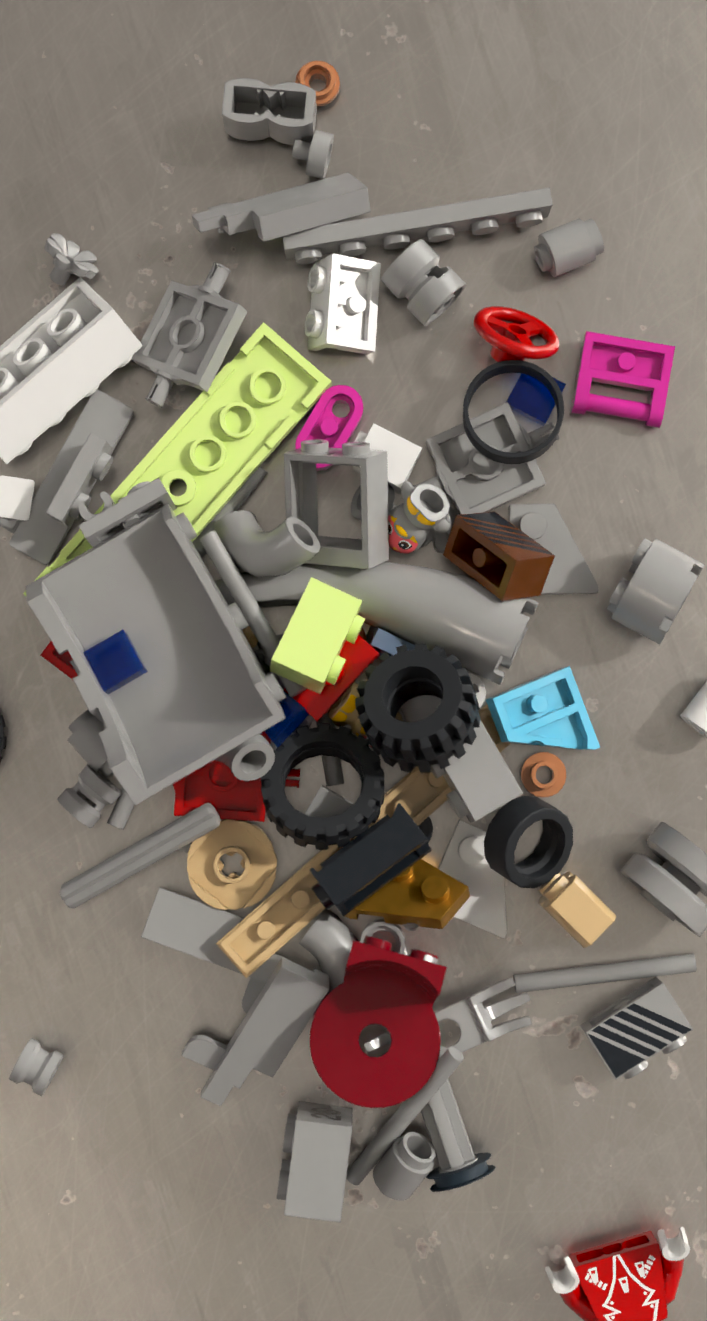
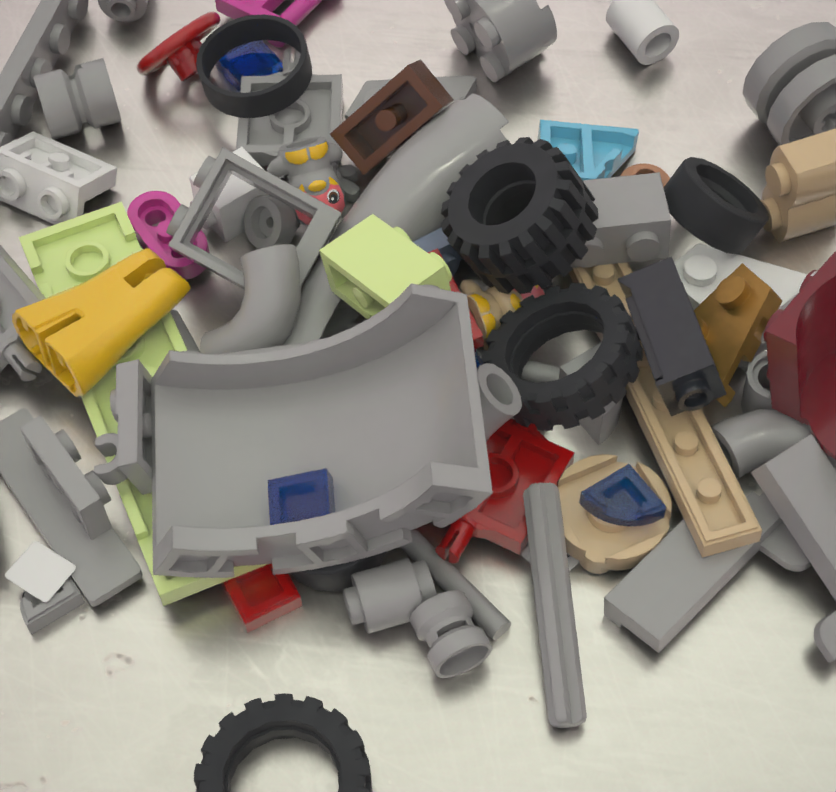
camera: 65 degrees left, 30 degrees down
none -> yellow piece [12,248,191,397]
none -> clear blue tile [579,464,667,527]

